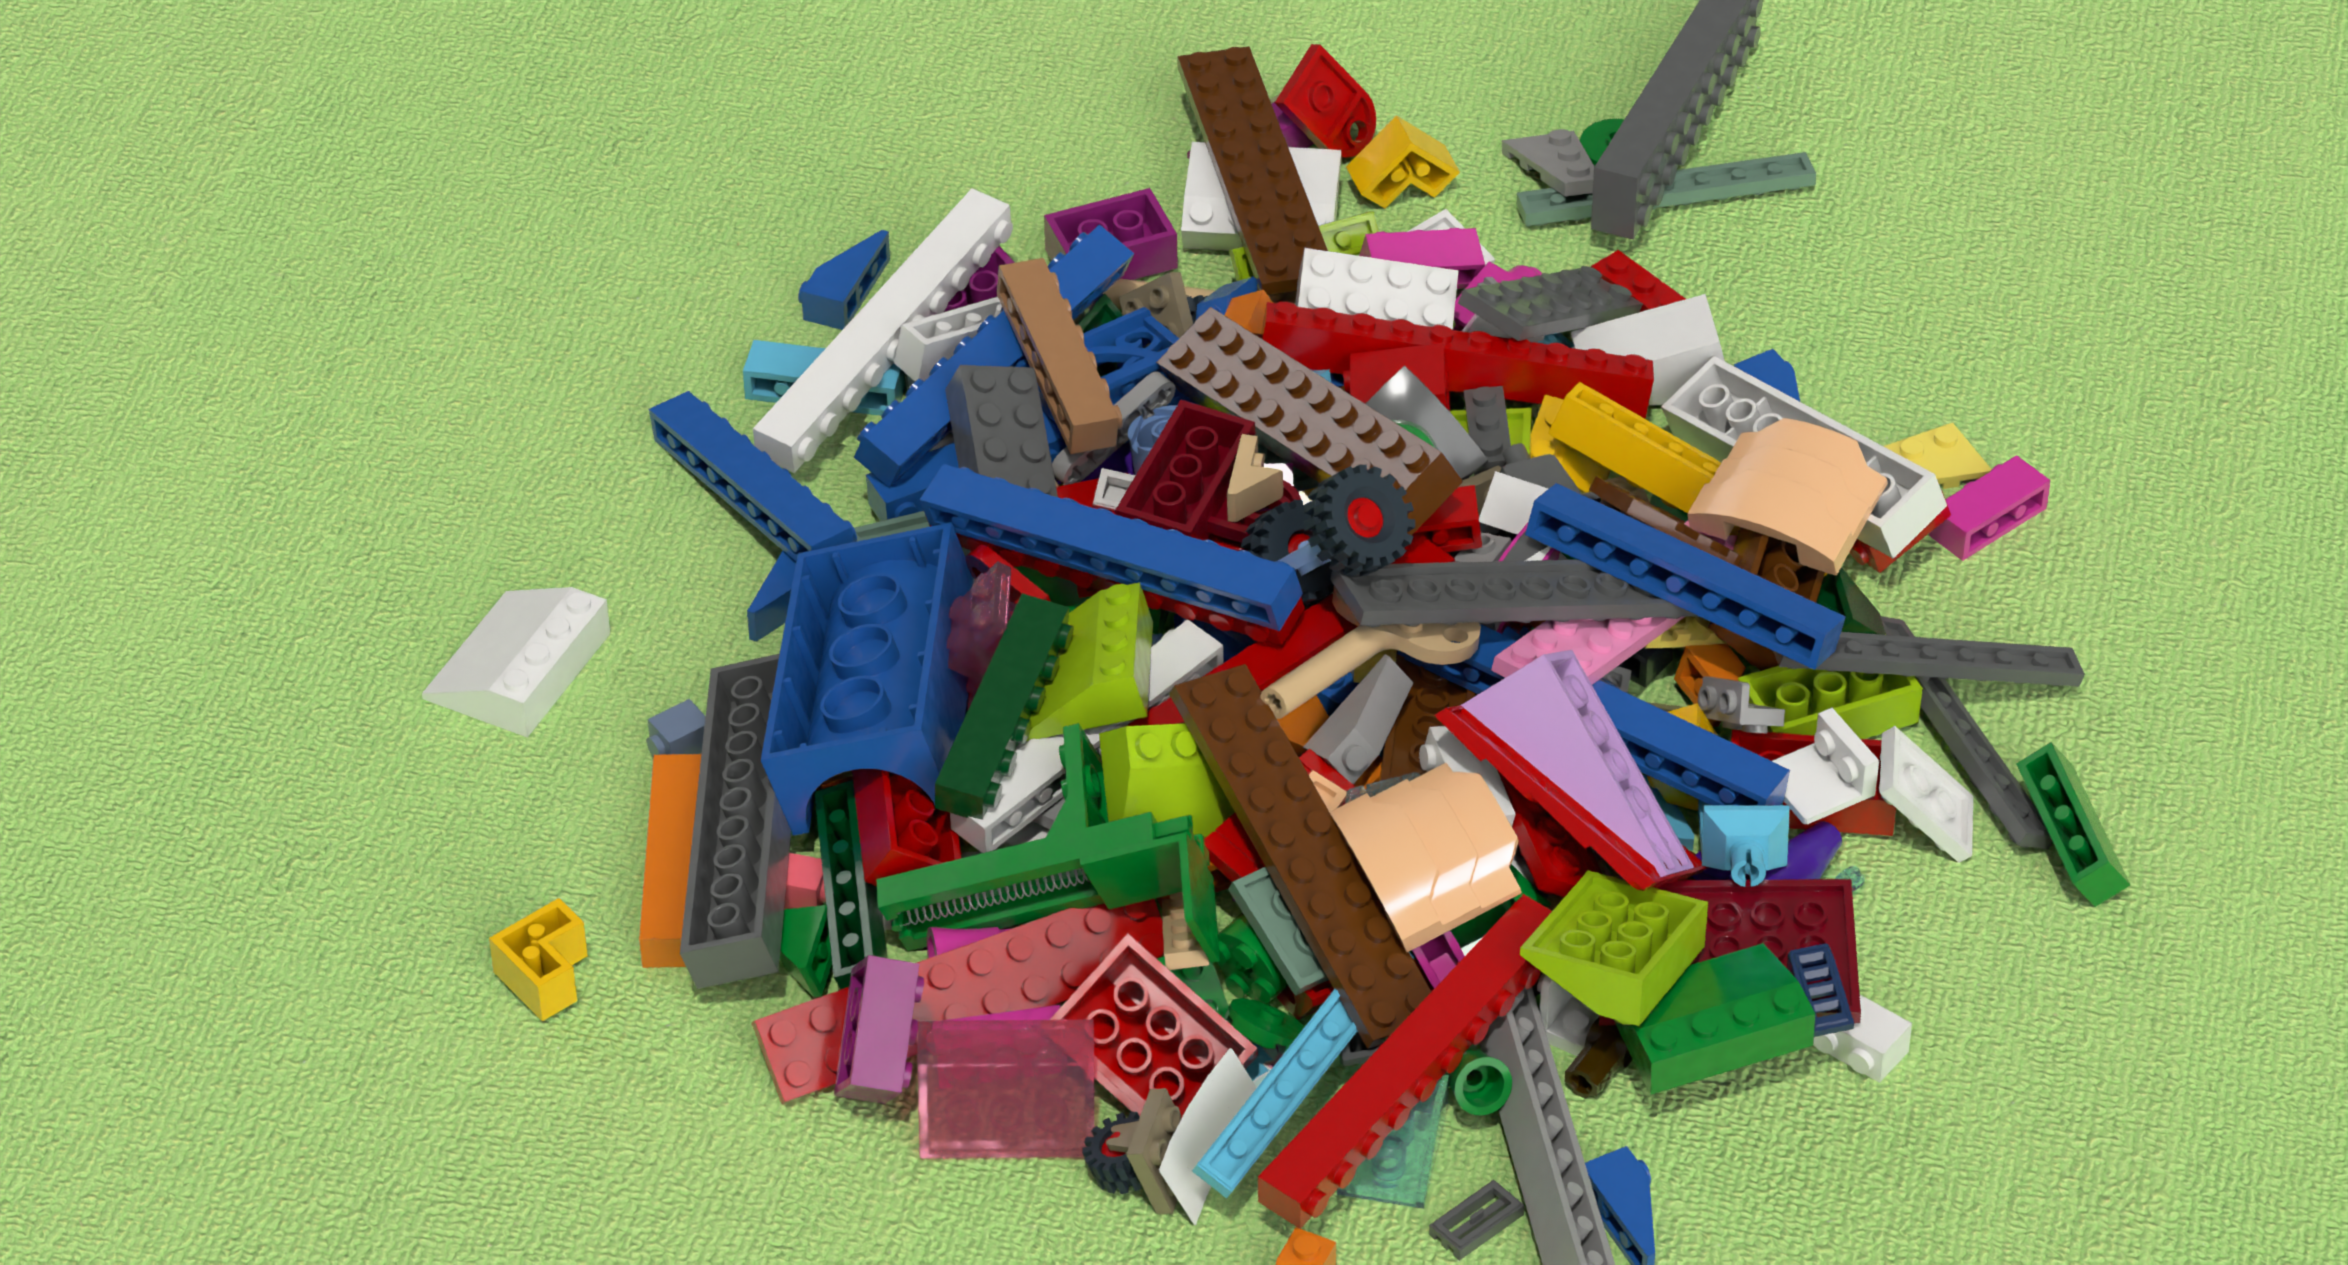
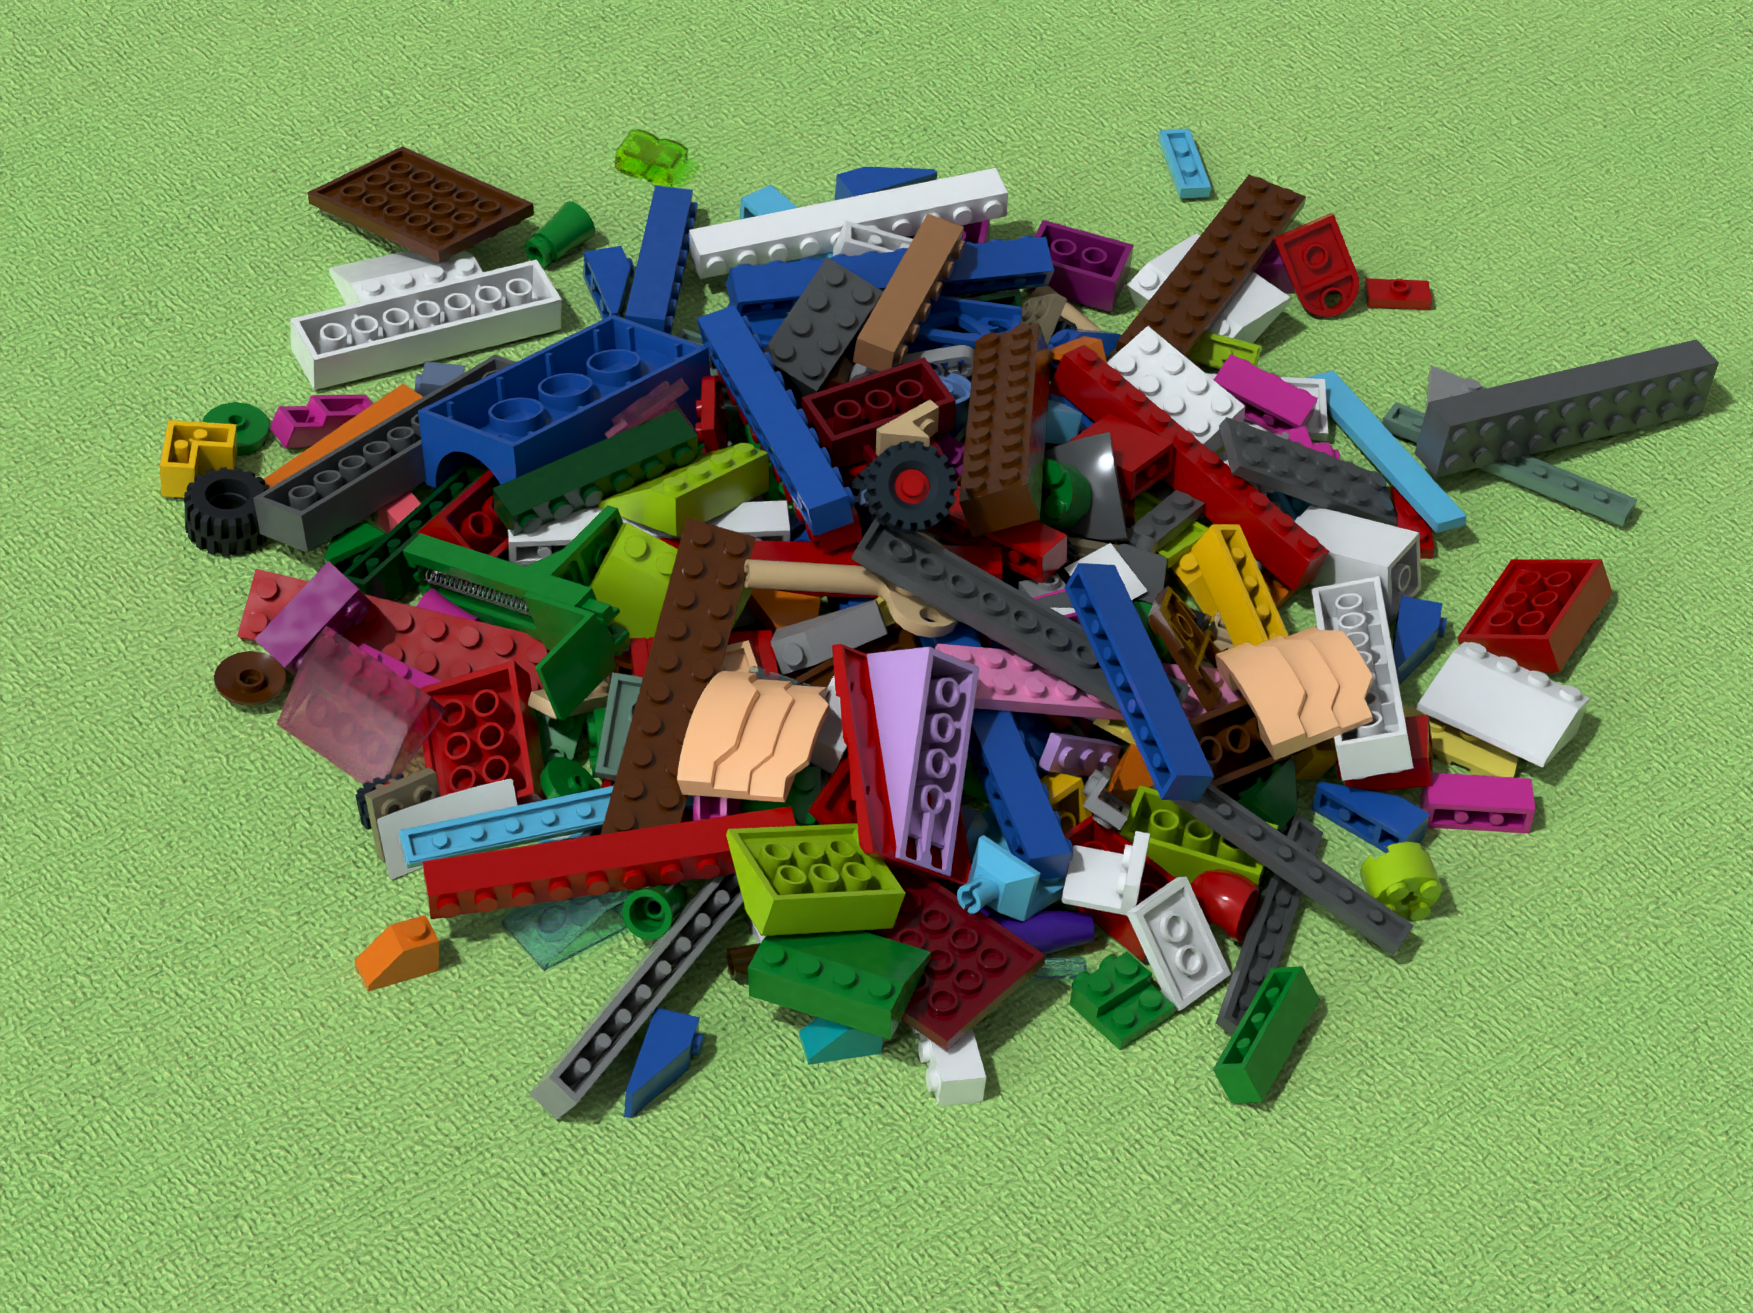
camera: 35 degrees right, 0 degrees up
yellow brick [1346,115,1460,209] -> none
dark grey tile [1429,1180,1524,1261] -> none
dark blue slope [1787,943,1854,1037] -> none
none -> black tyre [184,467,269,556]
none -> green plate [202,402,270,456]
none -> reddish brown dish [214,651,286,705]
none -> dark pink slope [270,394,373,449]
none -> white brick [290,260,562,390]
none -> reddish brown plate [308,146,534,263]
none -> green plant [524,201,595,268]
none -> blue slope [583,246,634,320]
none -> clear neon green brick [615,129,689,187]
none -> teal slope [799,1017,883,1065]
none -> lavender plate [1038,733,1122,777]
none -> green plate [1069,951,1176,1050]
none -> medium azure plate [1158,129,1211,199]
none -> red piece [1191,869,1260,945]
none -> medium azure tile [1306,371,1467,533]
none -> blue slope [1312,782,1430,853]
none -> lime brick [1360,842,1443,921]
none -> red plate [1364,278,1432,310]
none -> white slope [1416,641,1590,768]
none -> red slope [1457,559,1613,674]

